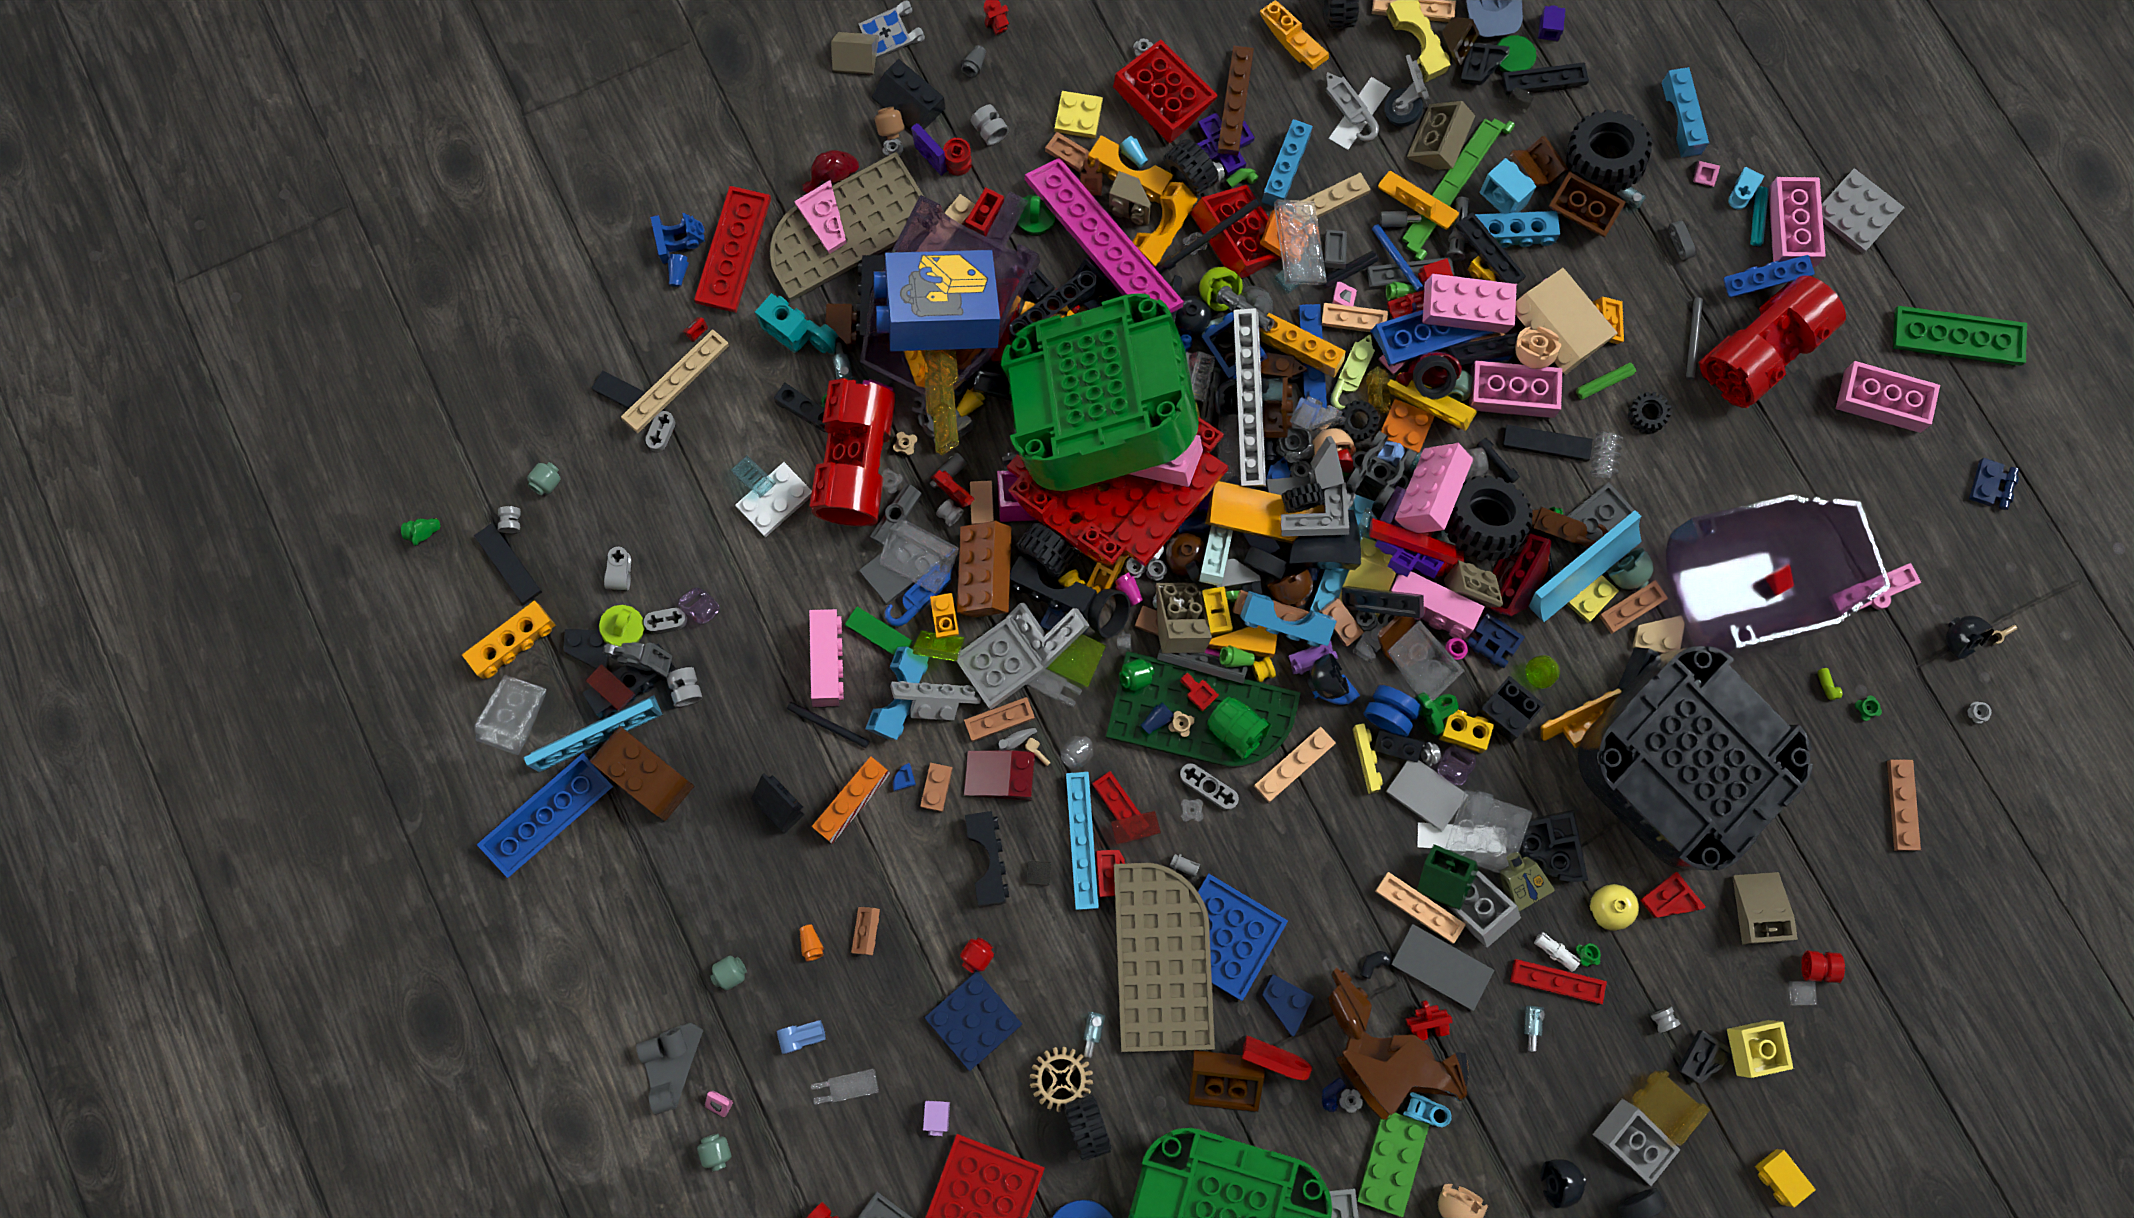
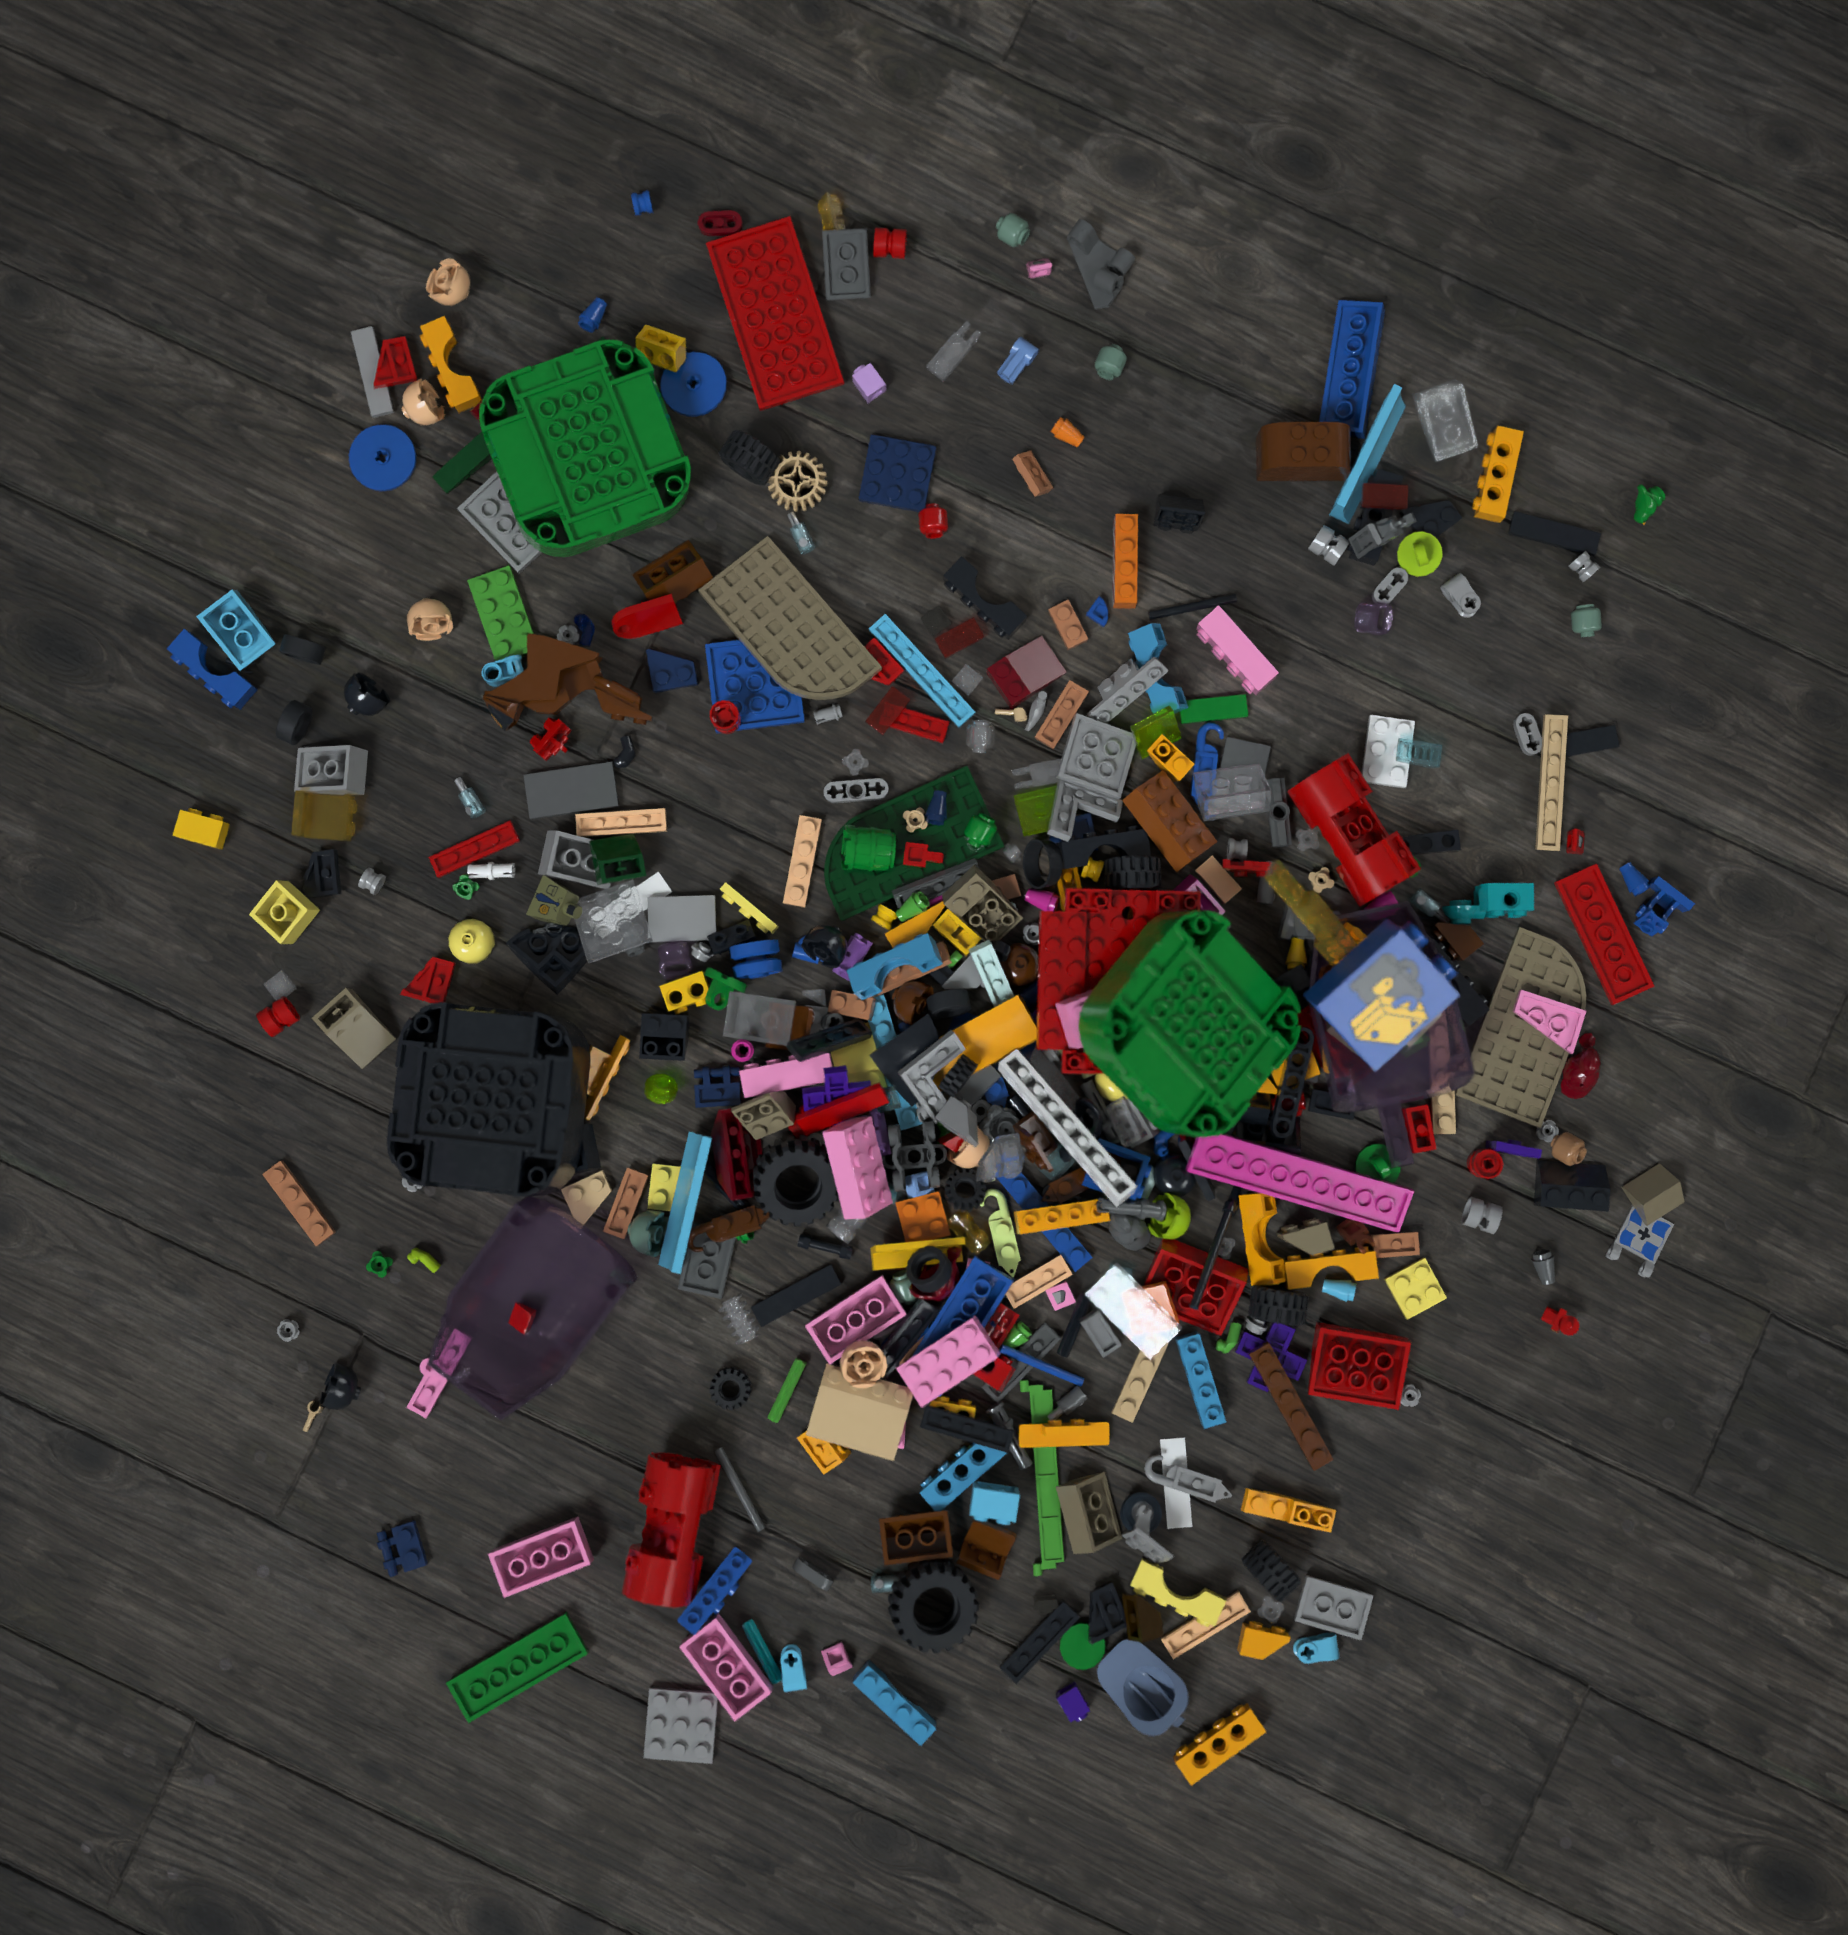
camera: 145 degrees right, 10 degrees up
none -> red wheel [709,700,741,734]
none -> clear red plate [934,617,984,659]
none -> clear plate [952,664,983,696]

